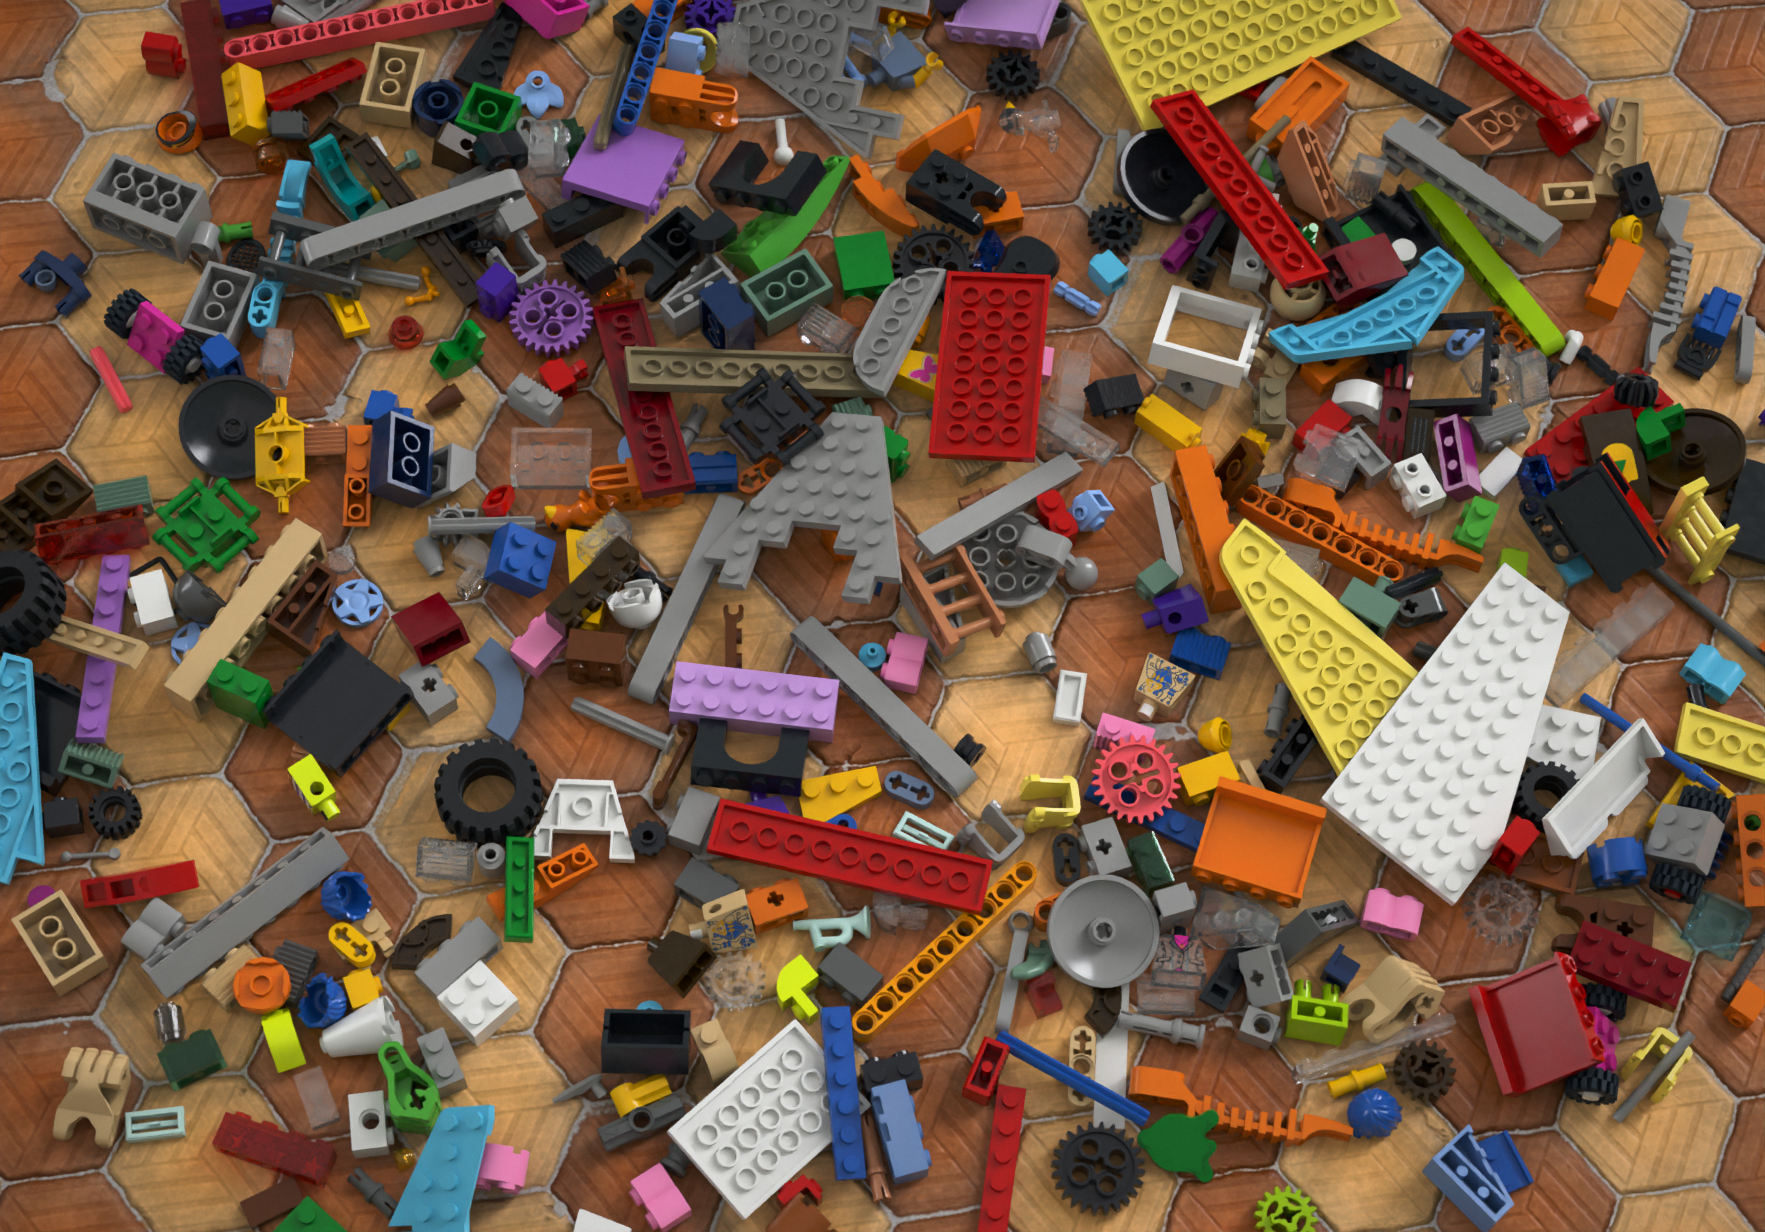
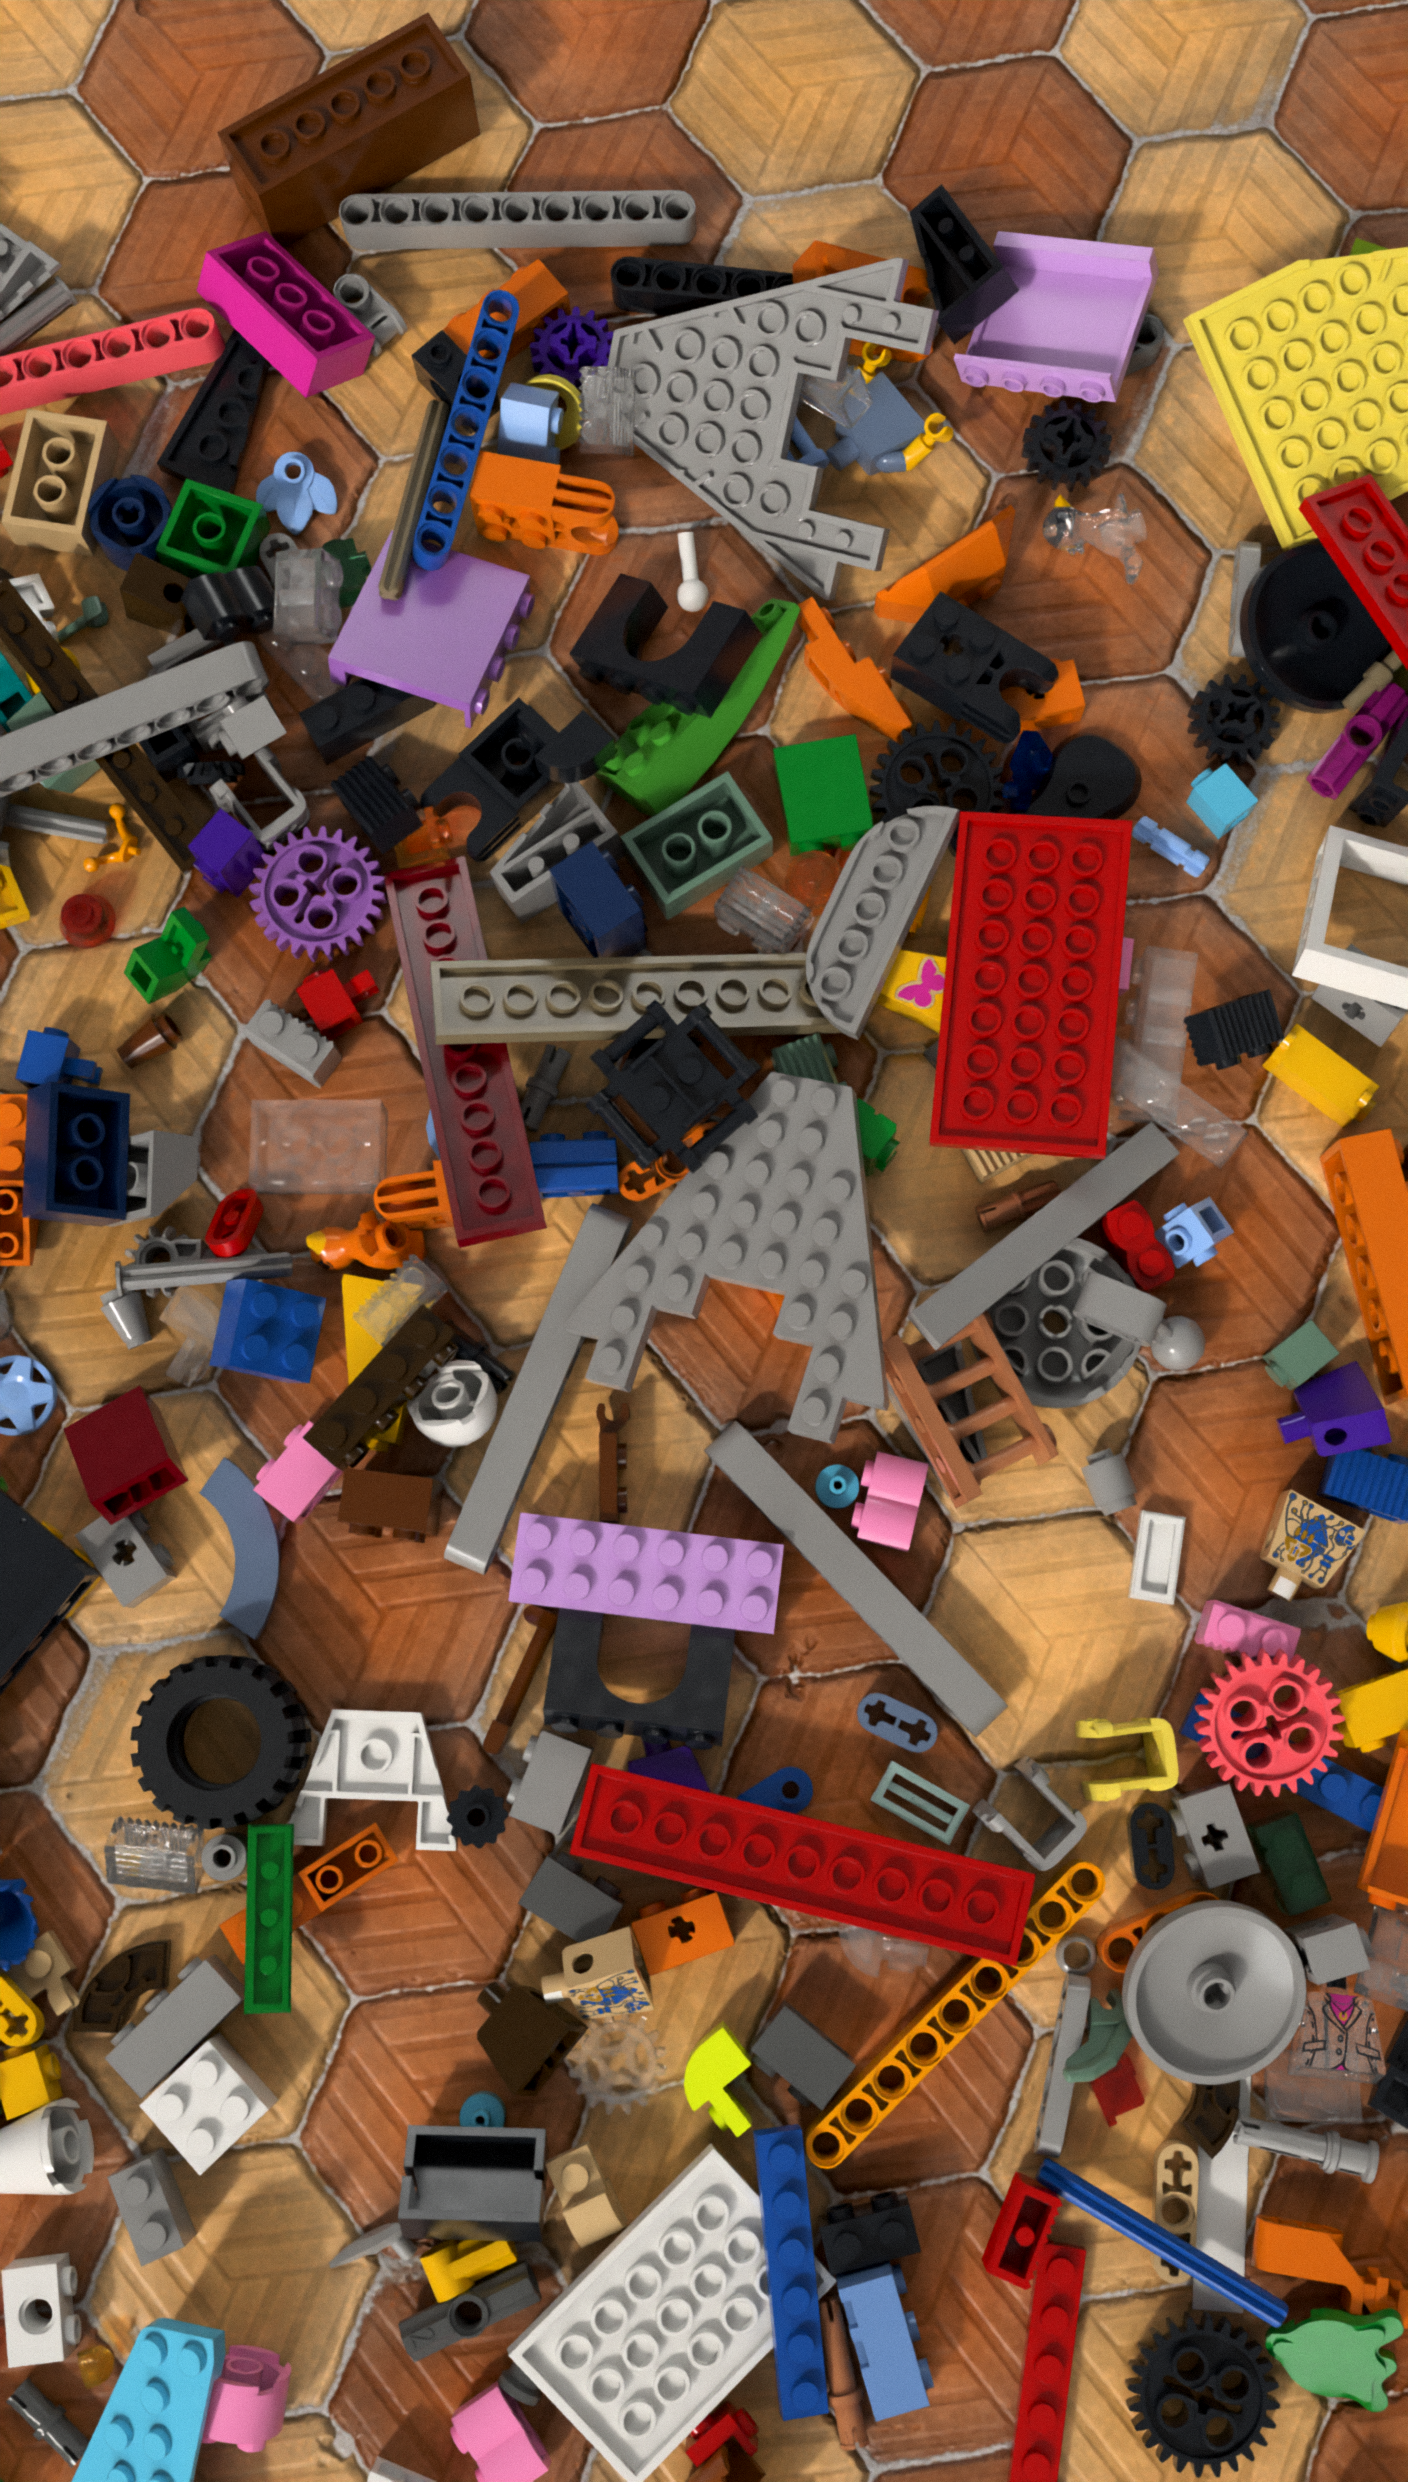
camera: 10 degrees right, 15 degrees up
bright green piece [378,1041,442,1136] -> none
light grey axle [571,697,676,755] -> none
light aqua piece [793,905,871,952] -> none
yellow wing [798,766,882,822] -> none
black wheel [953,733,986,768] -> none
white sticker [1151,482,1184,580] -> none

